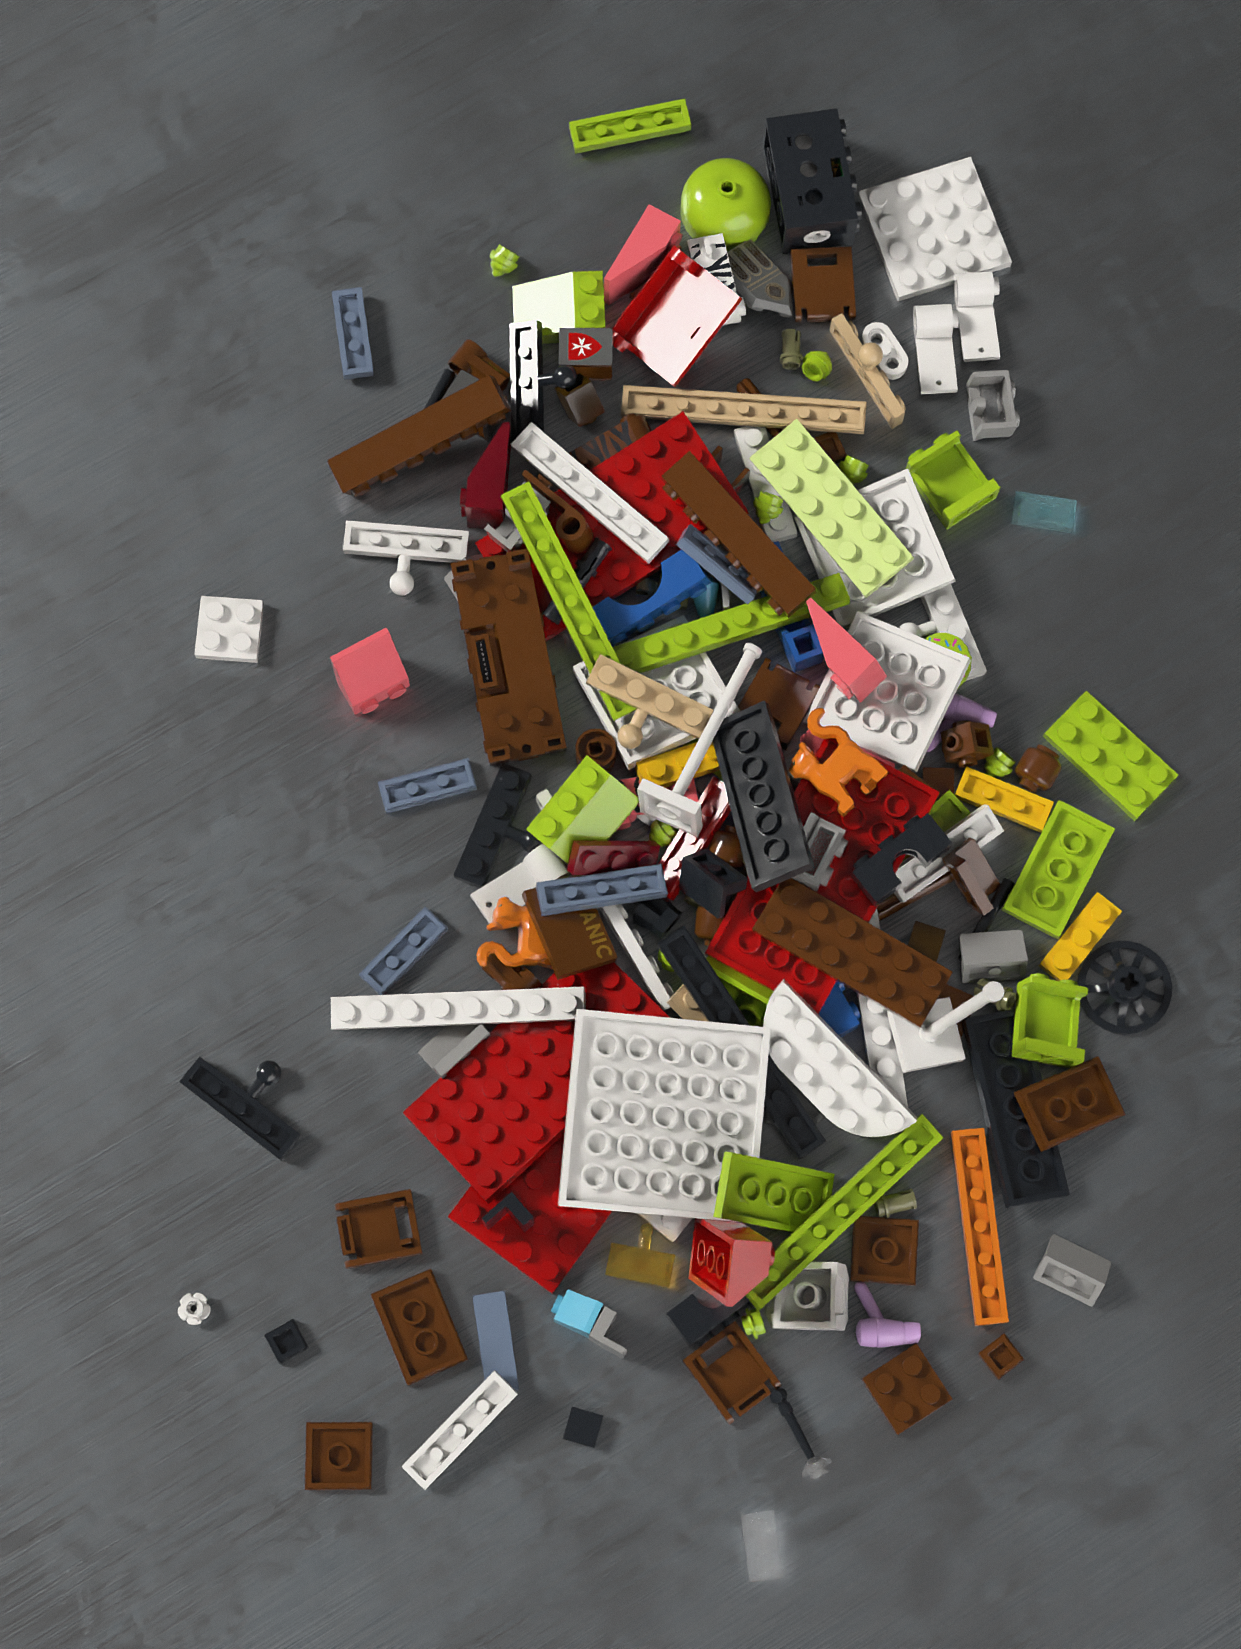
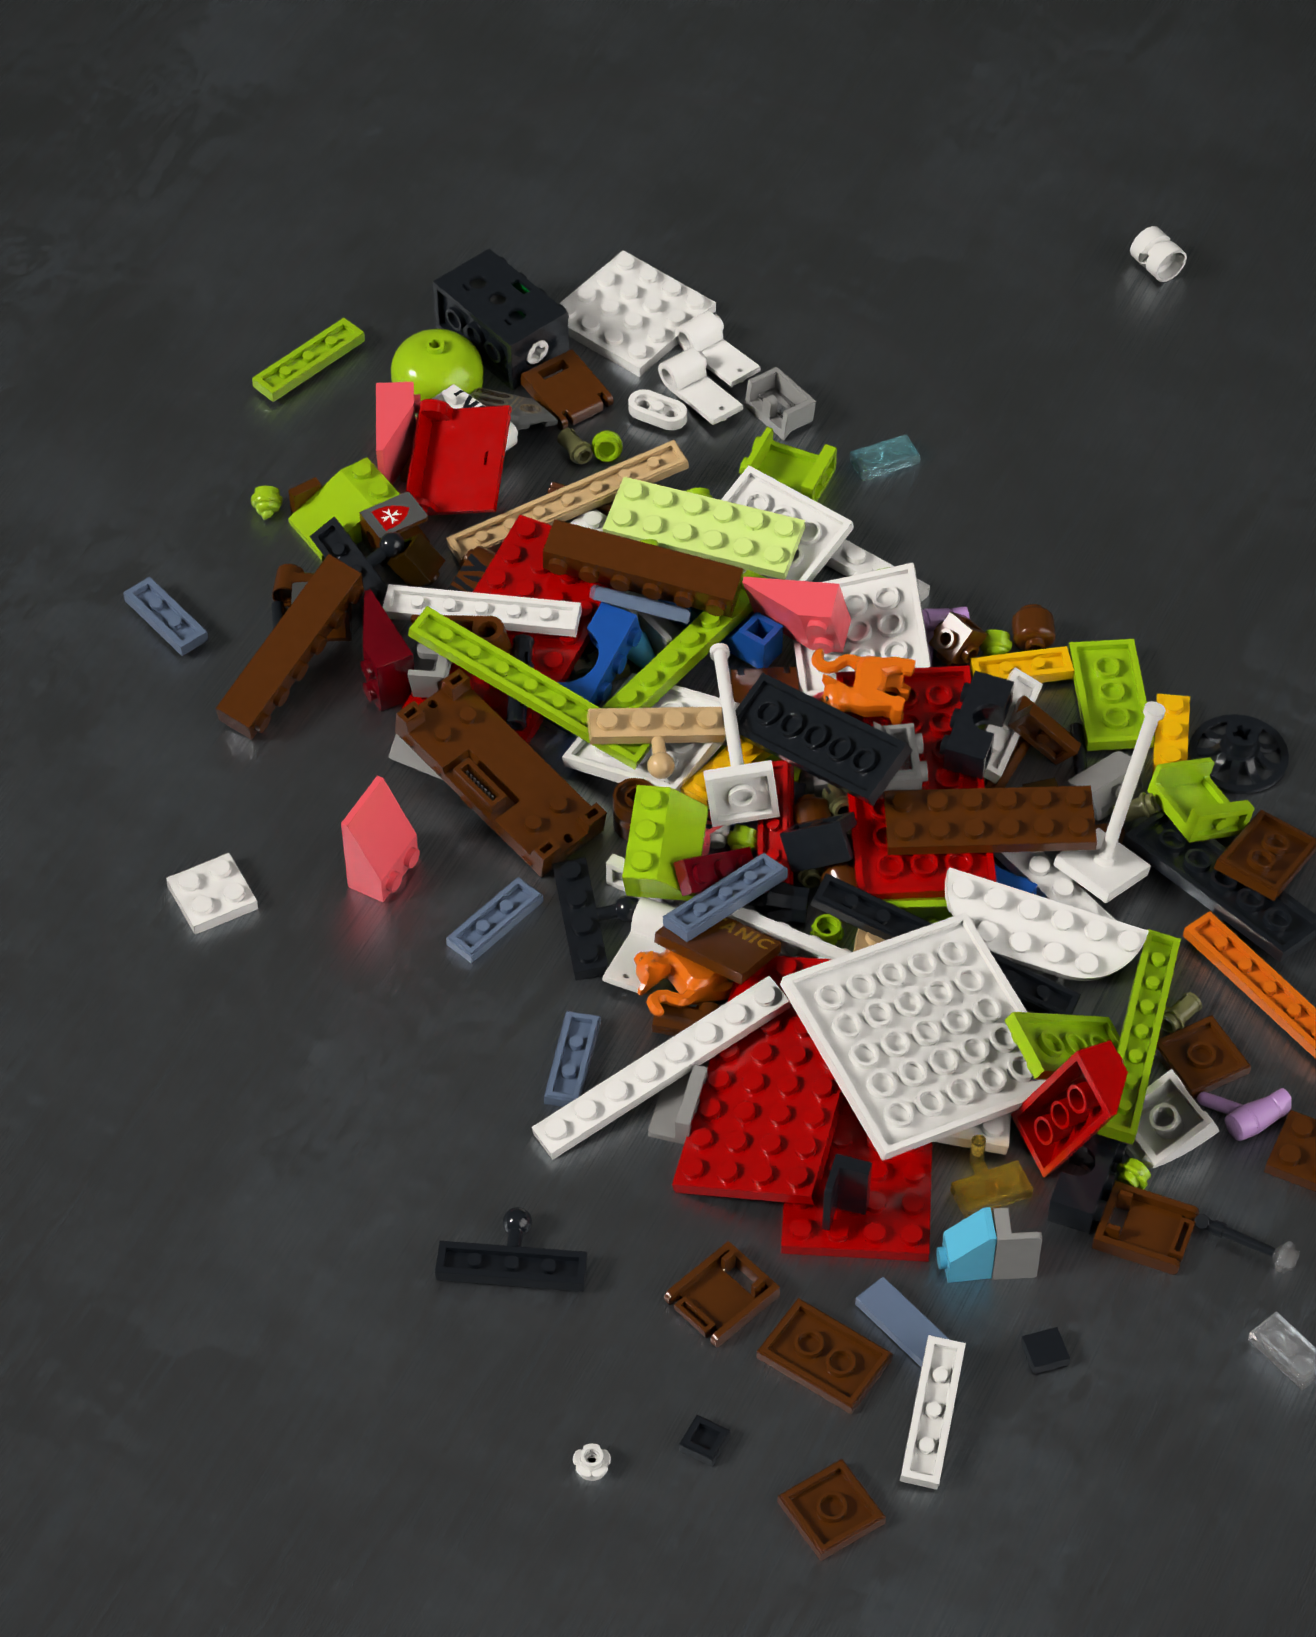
camera: 30 degrees left, 25 degrees down
white plate [343,520,469,596] -> none
tan plate [830,313,906,429] -> none
lime plate [1043,691,1178,821] -> none
none -> reddish brown tile [288,477,322,514]

